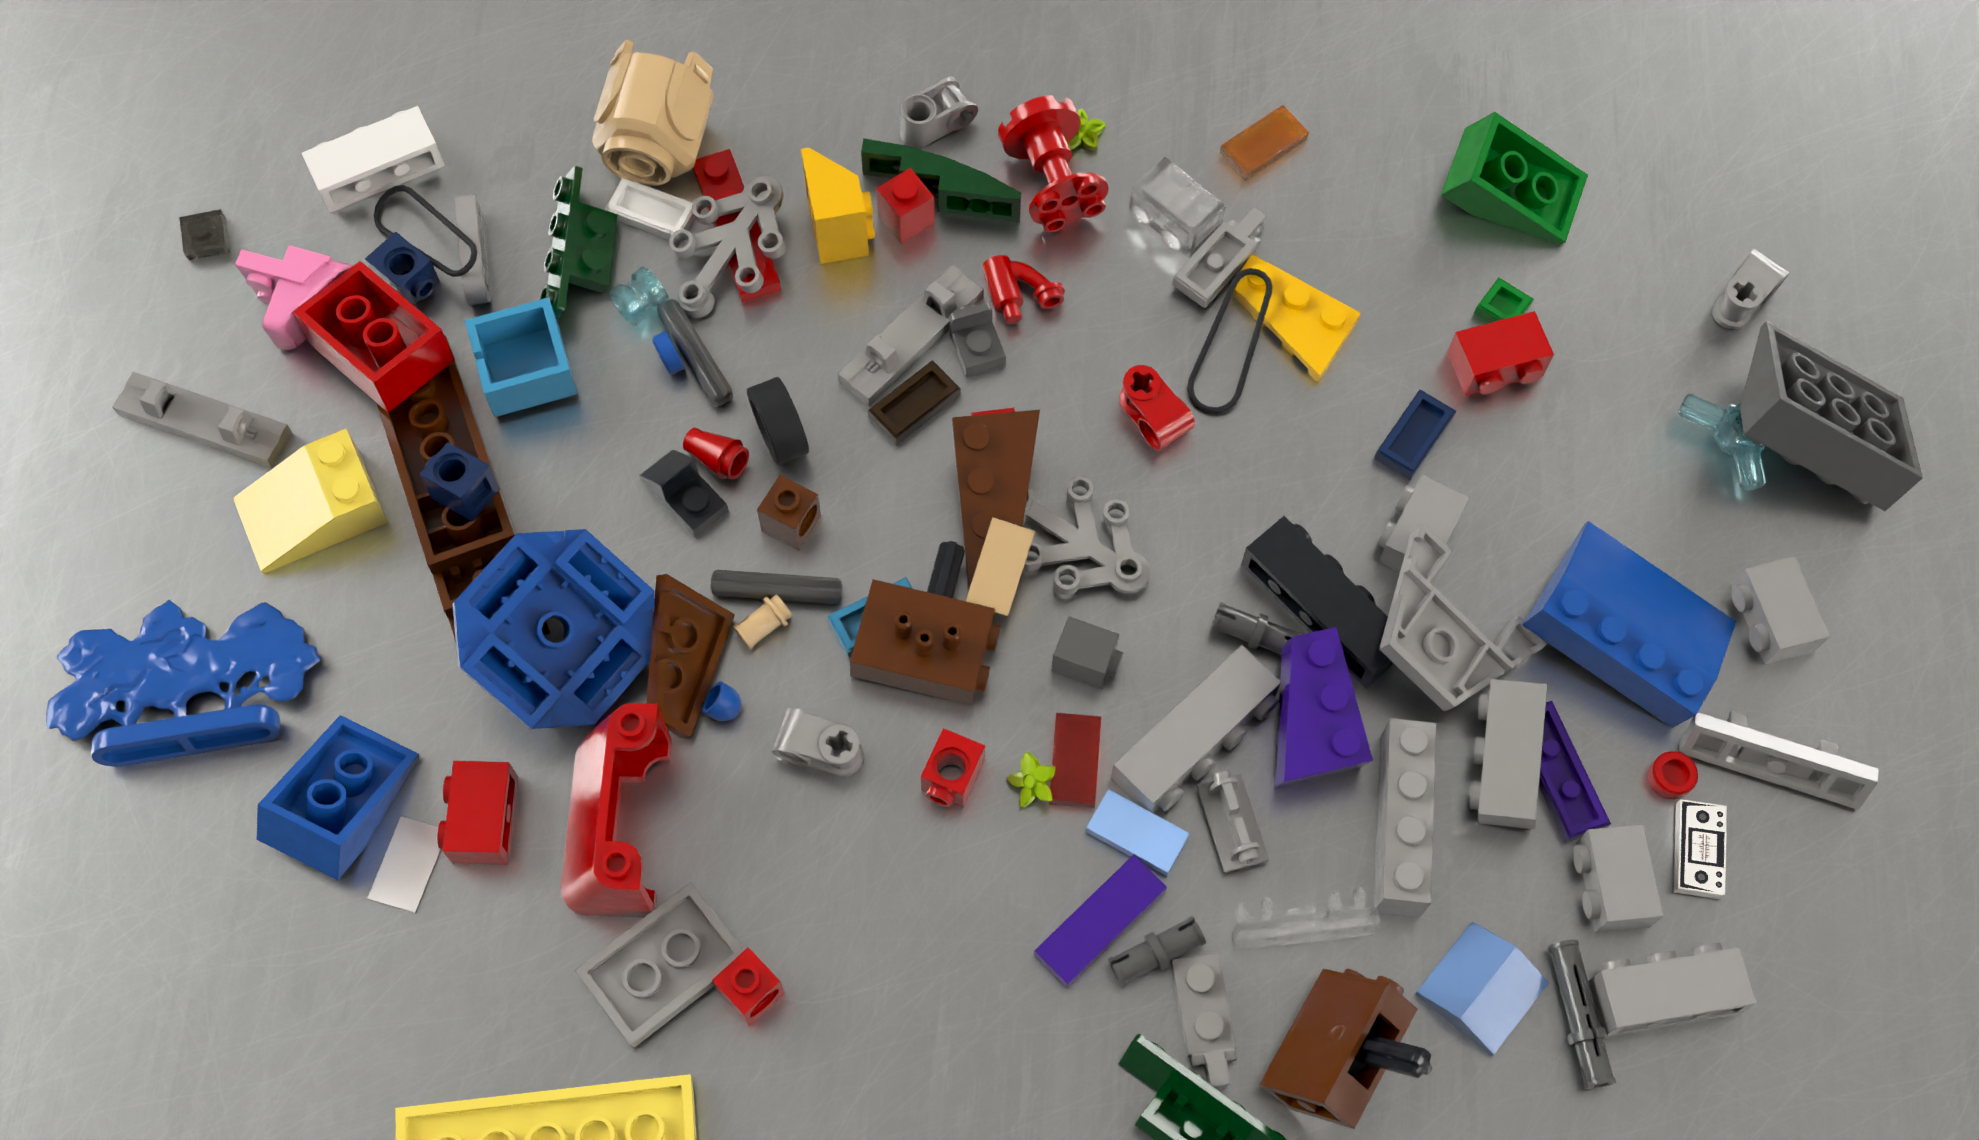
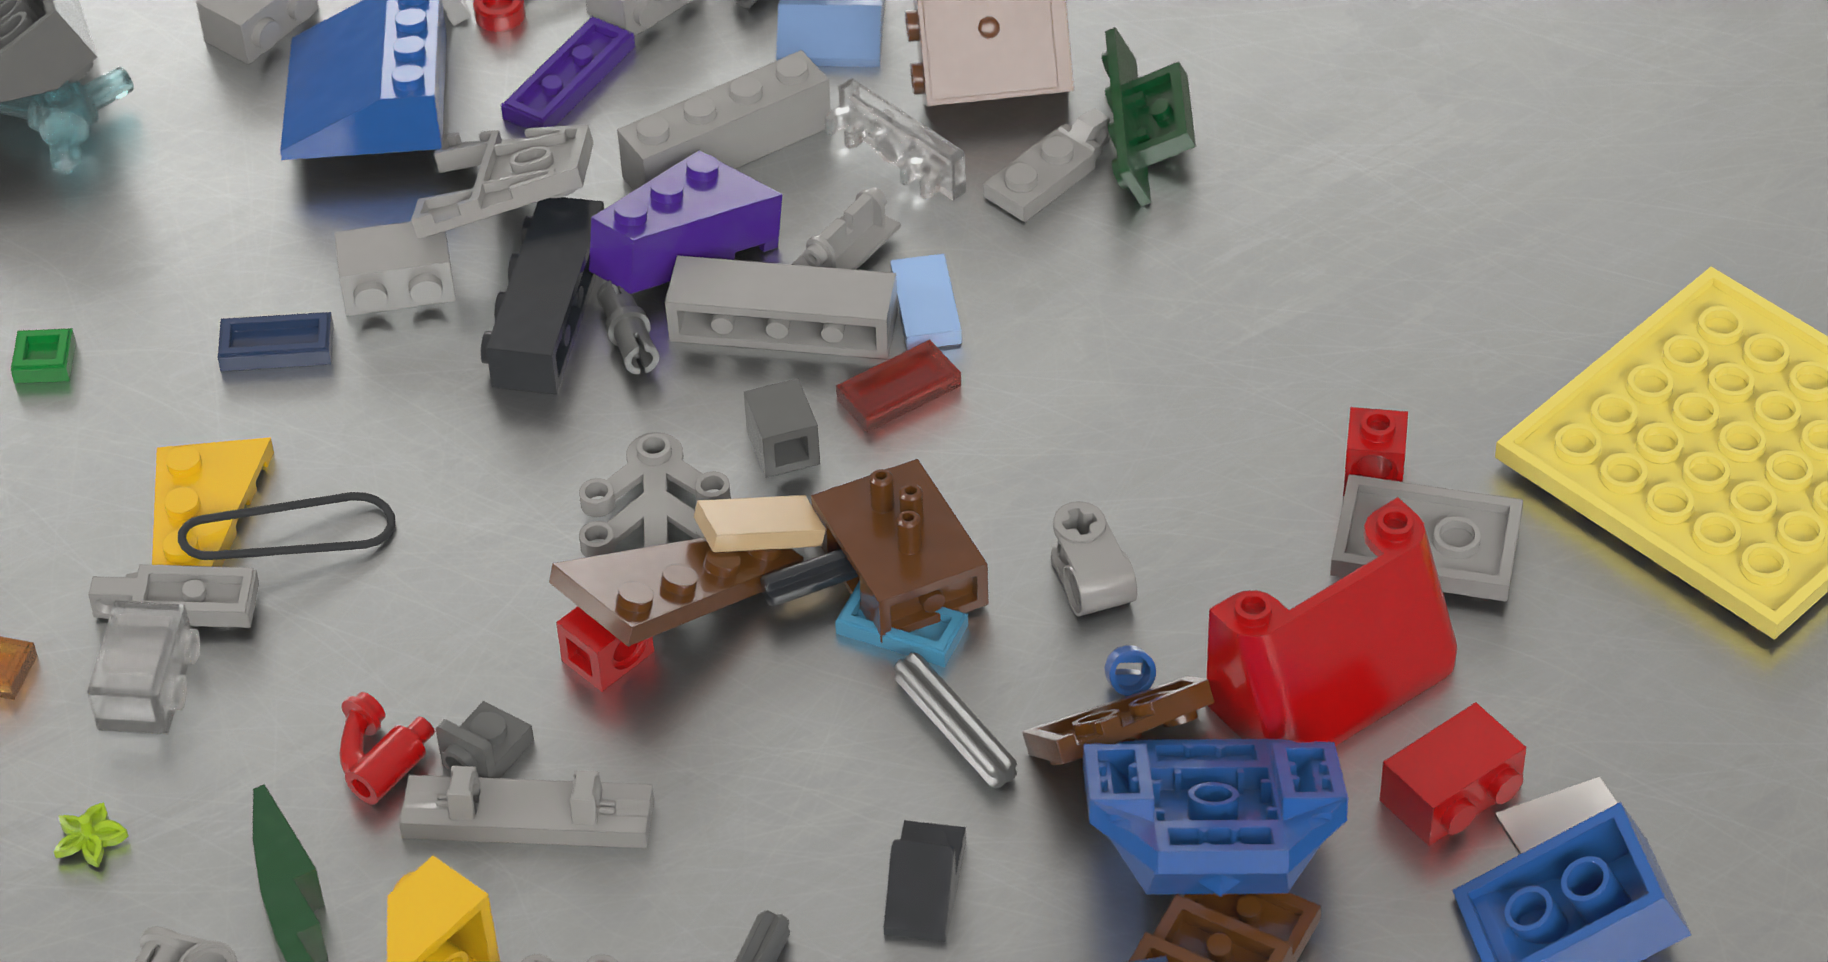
camera: 125 degrees left, 20 degrees down
red cone [683,427,749,480] -> none
tan pin [733,595,792,649] -> none
black tyre [747,377,809,465] -> none
reddish brown brick [757,475,821,551] -> none
dark brown tile [868,360,961,445] -> none
red brick [876,168,935,244] -> none
red brick [921,728,985,808] -> none
red piece [998,95,1109,233] -> none
lime plant [1006,752,1056,808] -> none
dark purple tile [1034,855,1167,988] -> none
dark grey pin [1108,916,1206,986] -> none
red piece [1119,365,1195,451] -> none
red brick [1447,311,1554,395] -> none
light grey brick [1470,679,1547,829] -> none

